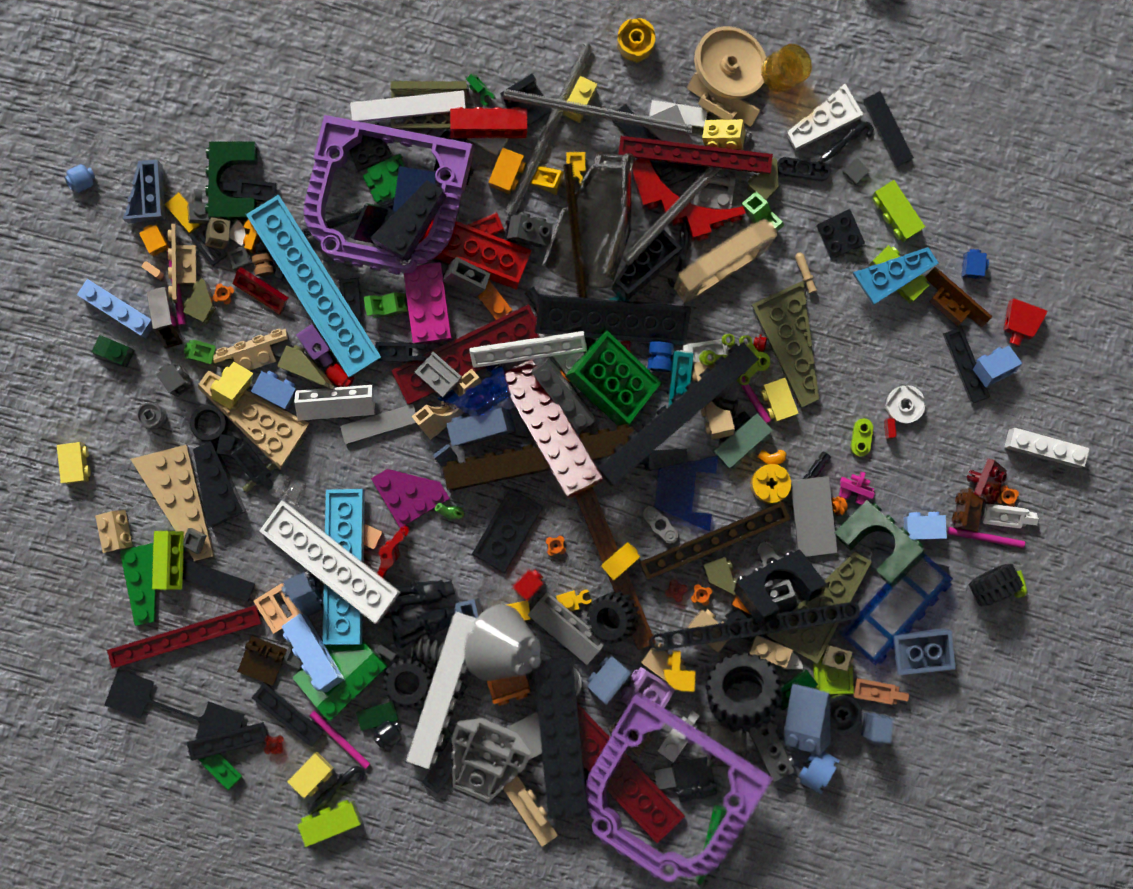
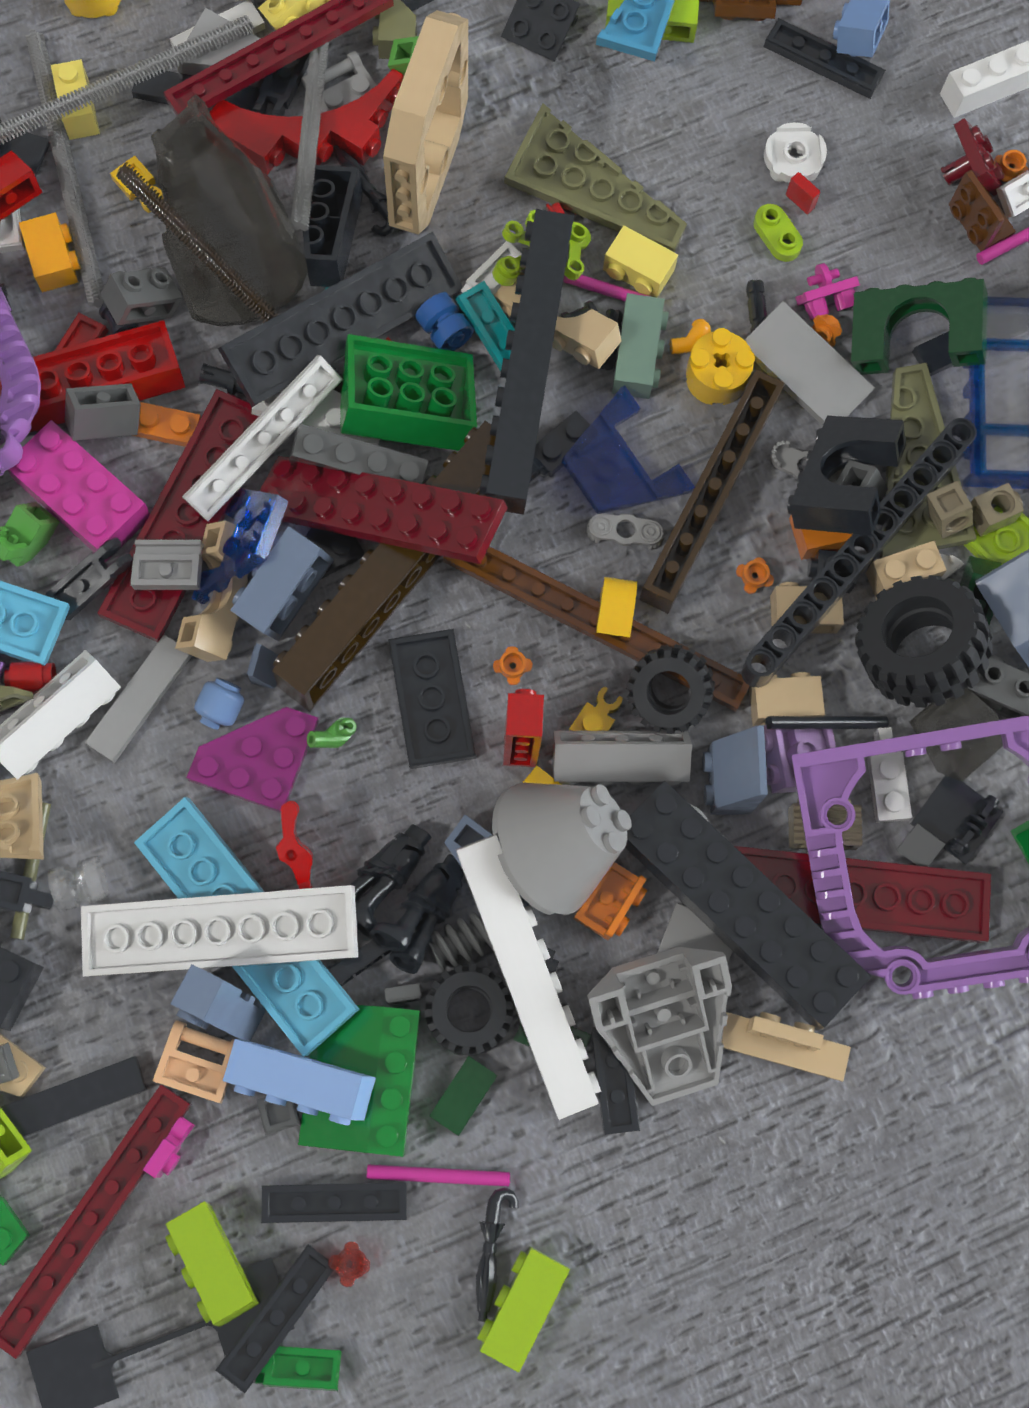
camera: 45 degrees left, 10 degrees down
dark brown hinge [237,635,287,685] -> none
light yellow brick [288,752,334,798] -> none
light nougat tile [364,524,383,549] -> none
black head [373,720,402,749] -> none
yellow slope [530,166,564,195] -> none
yellow brick [663,650,695,691] -> none
clear red plate [665,580,688,602] -> none
olive slope [702,557,737,595] -> none
tan piece [795,253,818,294] -> none
light blue brick [903,512,947,540] -> none
none -> dark pink plate [143,1117,195,1178]
none -> lime brick [165,1201,259,1327]
none -> medium blue head [194,677,244,730]
none -> black bar [765,716,889,730]
none -> dark tan brick [927,481,973,539]

